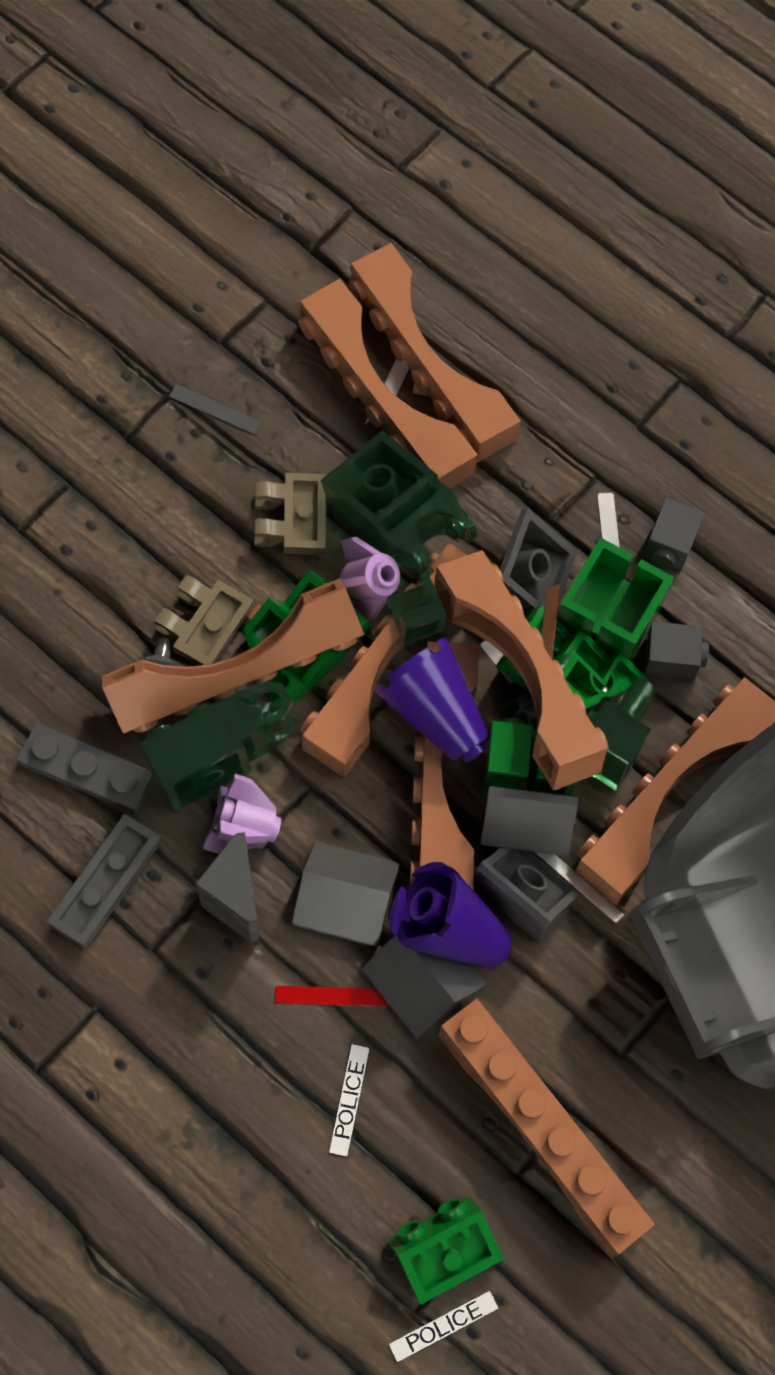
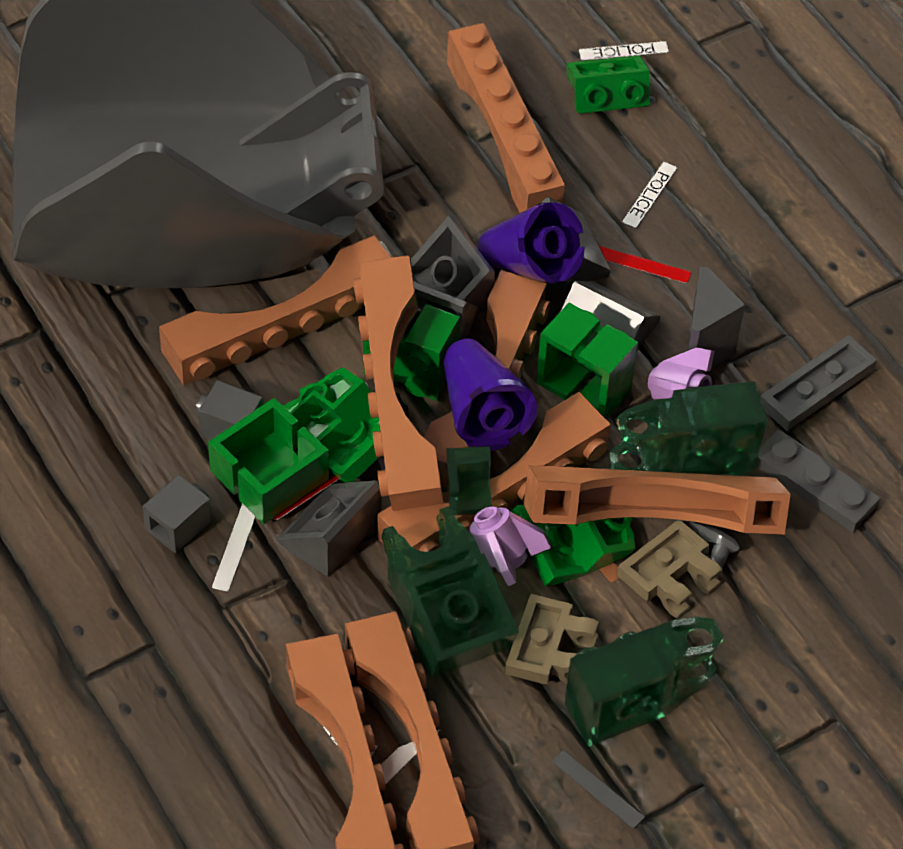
camera: 160 degrees left, 15 degrees down
nougat sticker [542,584,560,659] -> none
clear green brick [587,677,656,791] -> none
none -> green piece [536,302,638,420]
none -> clear green brick [564,616,724,747]

